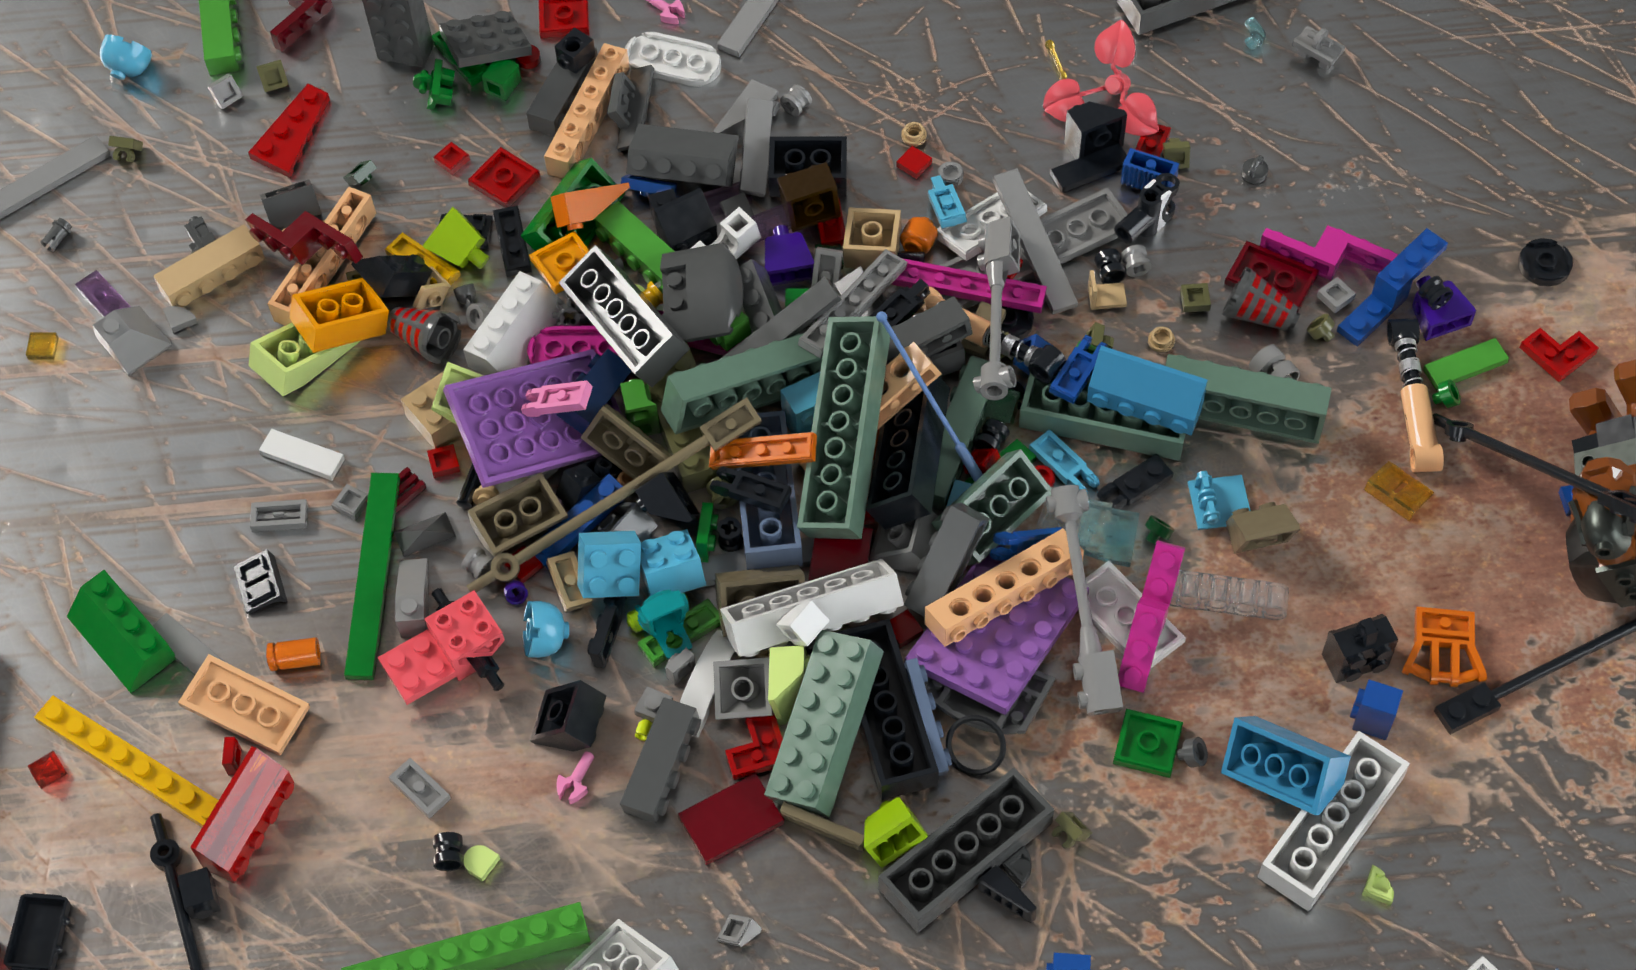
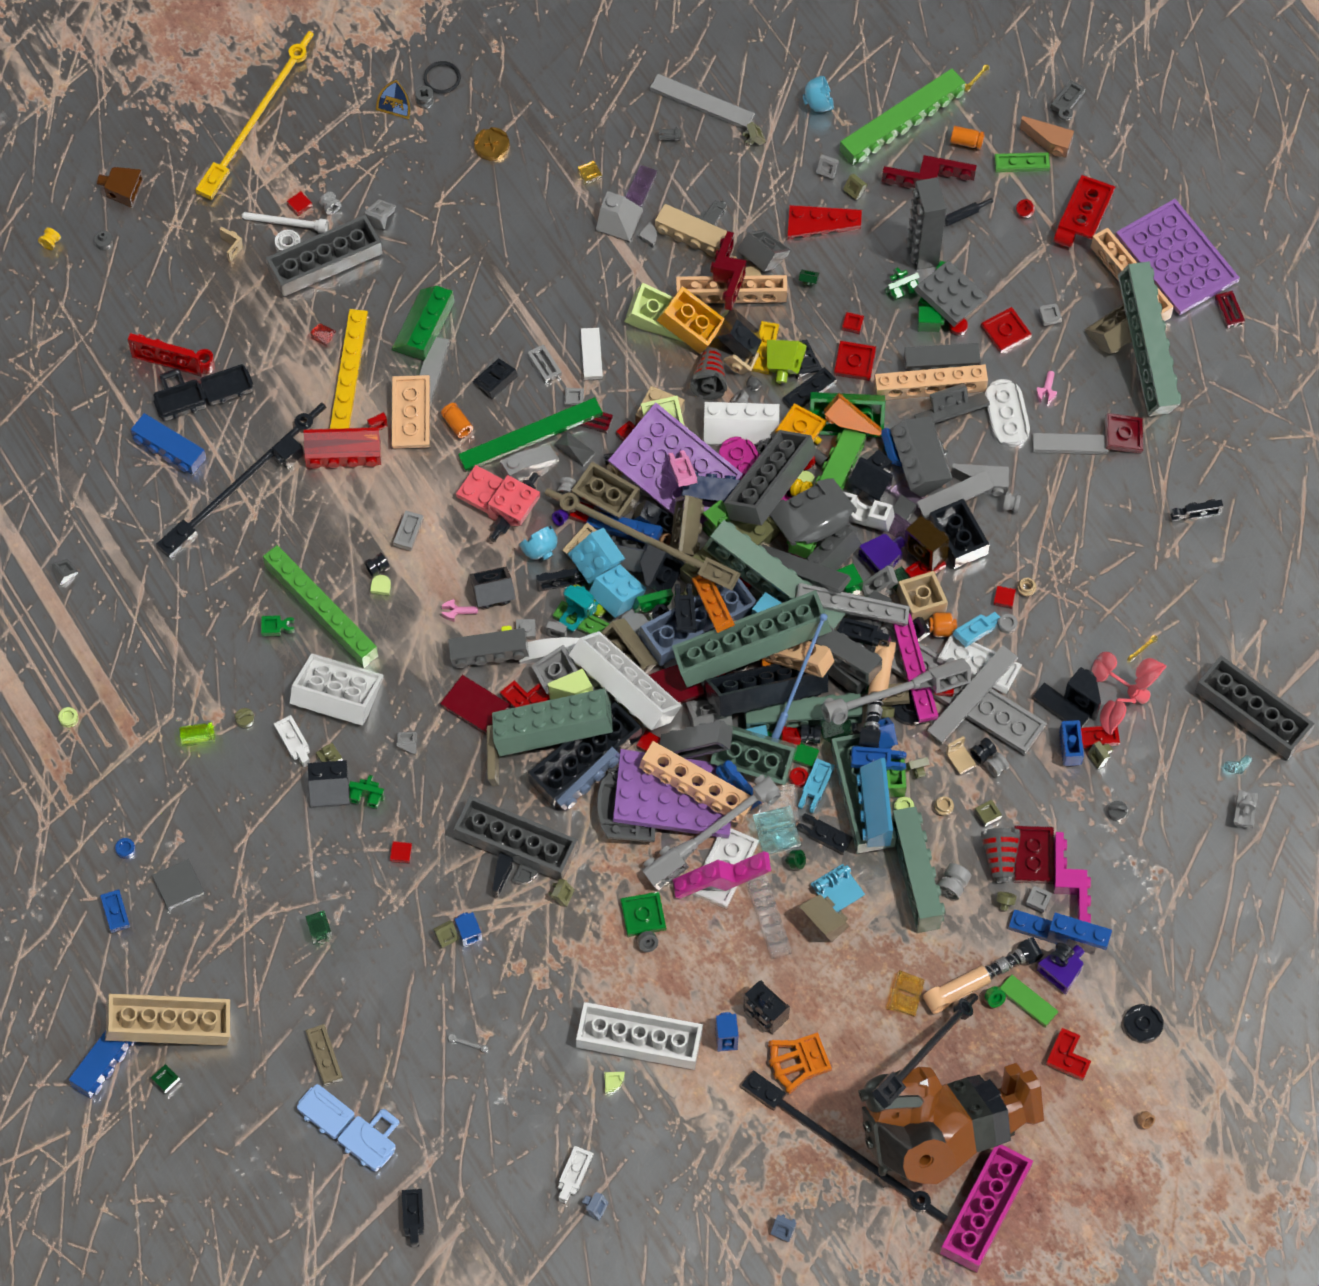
camera: 60 degrees right, 5 degrees up
black brick [555,27,596,74] -> none
white brick [776,600,830,646] -> none
lime torso [864,797,928,868] -> none
black tyre [946,715,1006,776] -> none
black connector [1114,173,1180,244] -> none
dark azure slope [1221,716,1351,815] -> none

